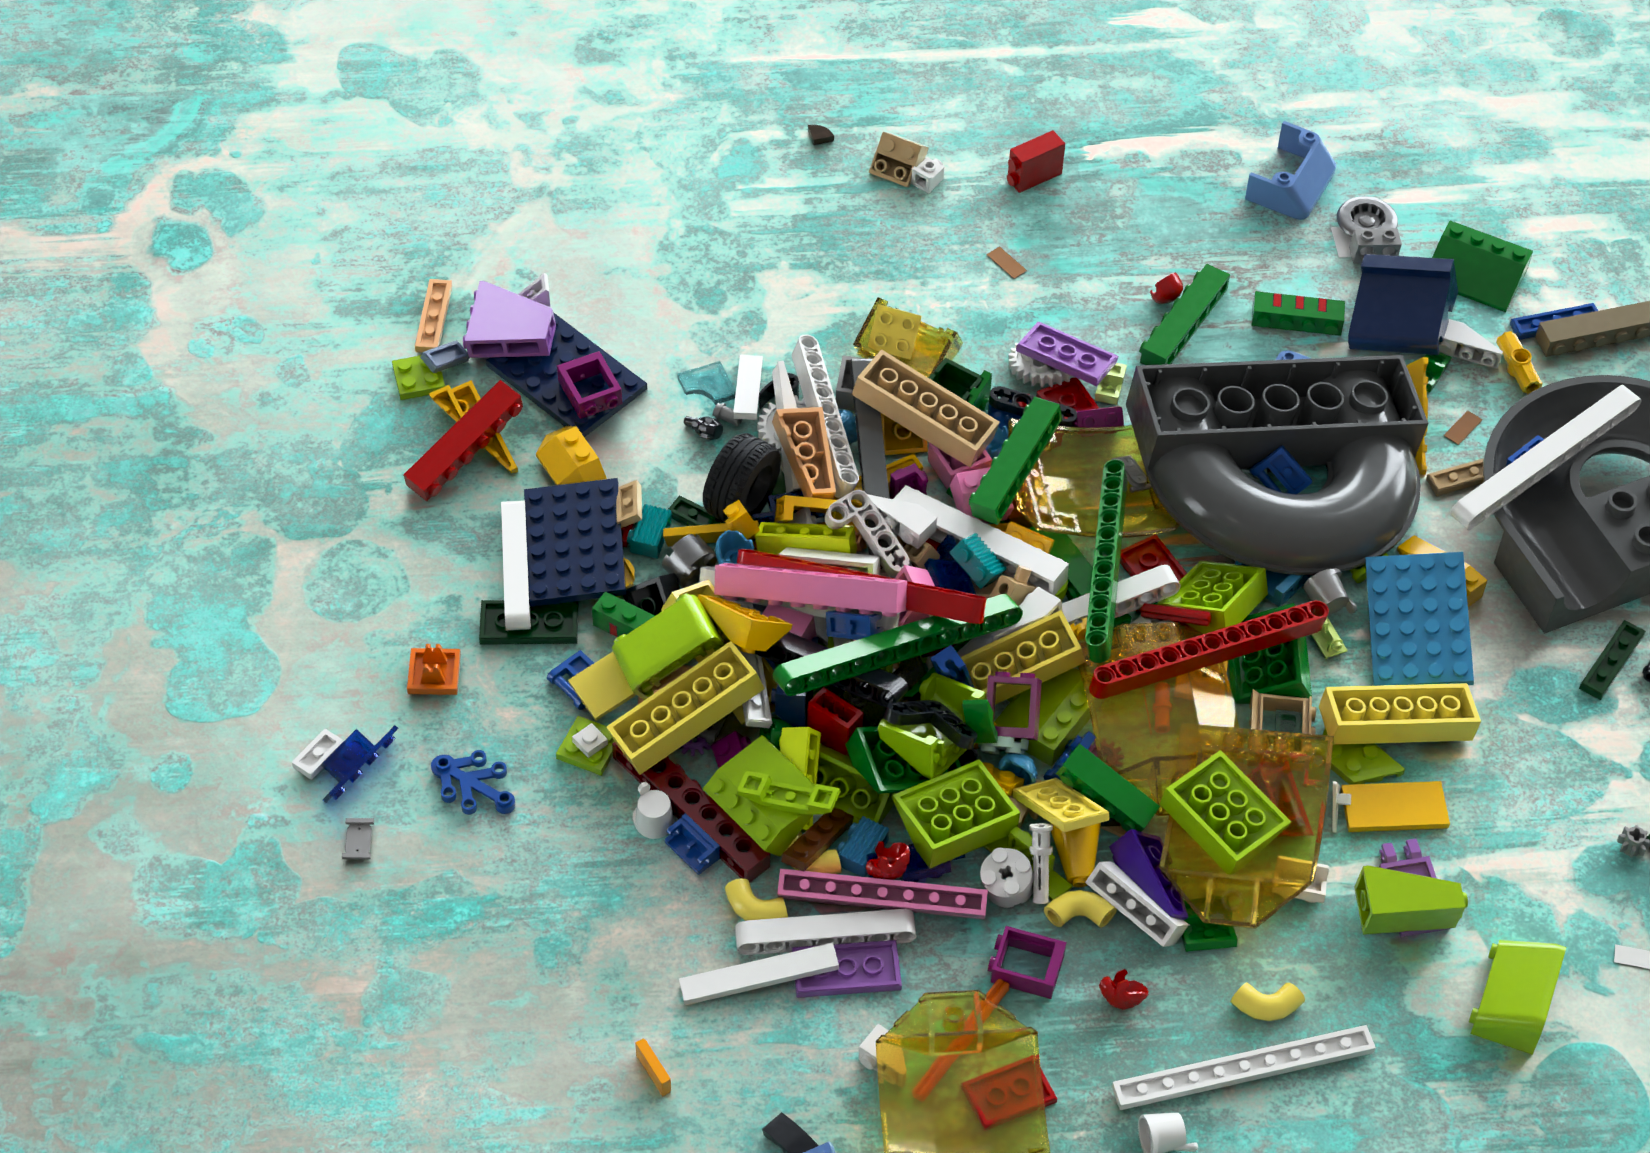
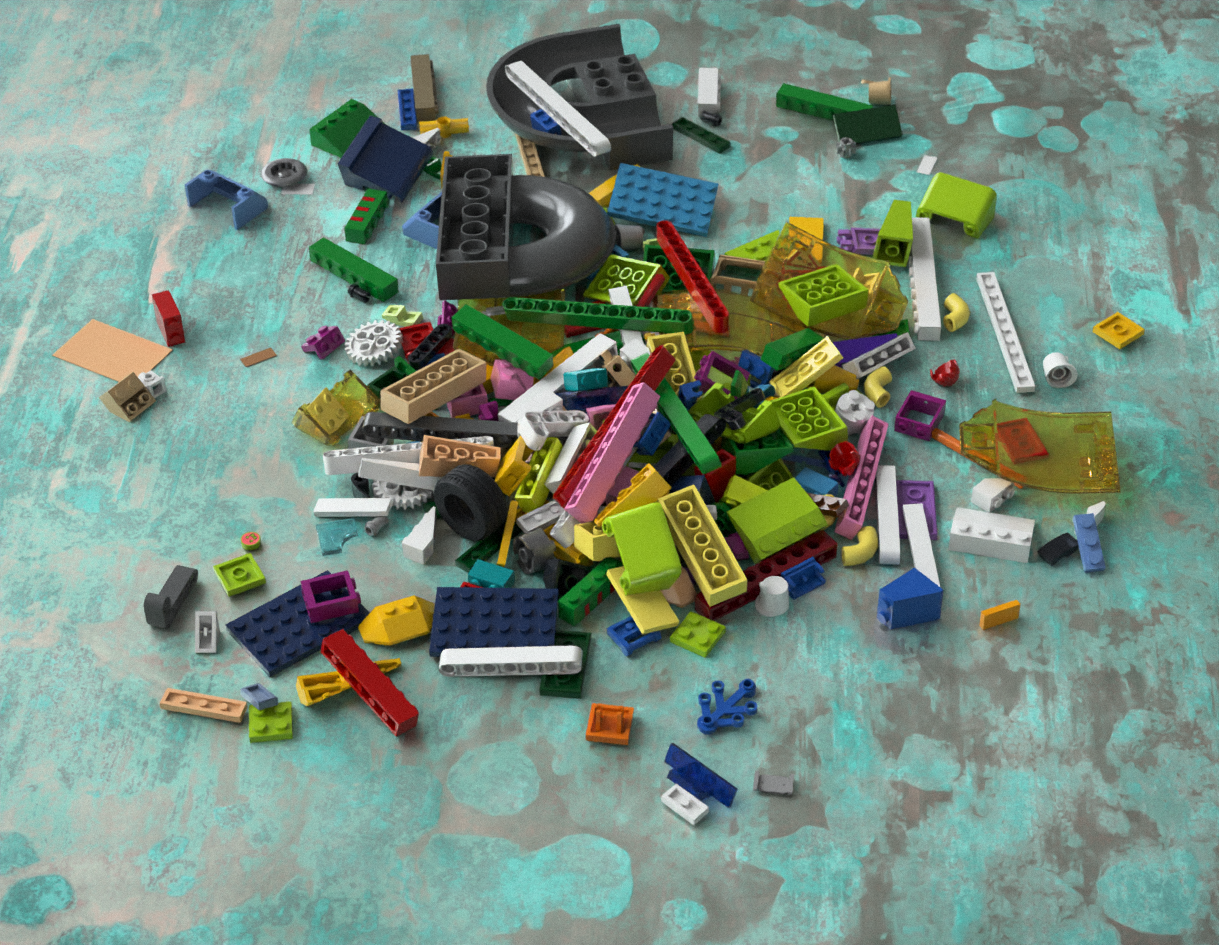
camera: 80 degrees left, 10 degrees down
slope [463,281,556,358] -> none
white plate [572,723,608,758] -> none
tan plate [616,480,642,528] -> none
black piece [684,416,723,440] -> none
dark azure hair [715,530,754,564] -> none
yellow brick [723,499,760,539] -> none
lime slope [737,771,841,815] -> none
dark brown tile [808,125,834,145] -> none
medium lavender tile [1016,322,1118,386] -> none
white pin [1030,823,1053,904] -> none
red hair [1150,272,1183,304] -> none
blue plate [1249,445,1312,494] -> none
light yellow brick [1319,683,1481,745] -> none
light grey brick [1349,228,1402,264] -> none
none -> light nougat piece [52,319,173,382]
none -> dark grey beam [144,565,198,629]
none -> lime plate [213,553,266,597]
none -> tile [240,532,261,550]
none -> magenta bracket [301,325,345,359]
none -> black pin [348,284,371,303]
none -> white slope [402,506,437,565]
none -> blue slope [877,568,944,629]
none -> white brick [908,218,941,341]
none -> white slope [948,507,1035,563]

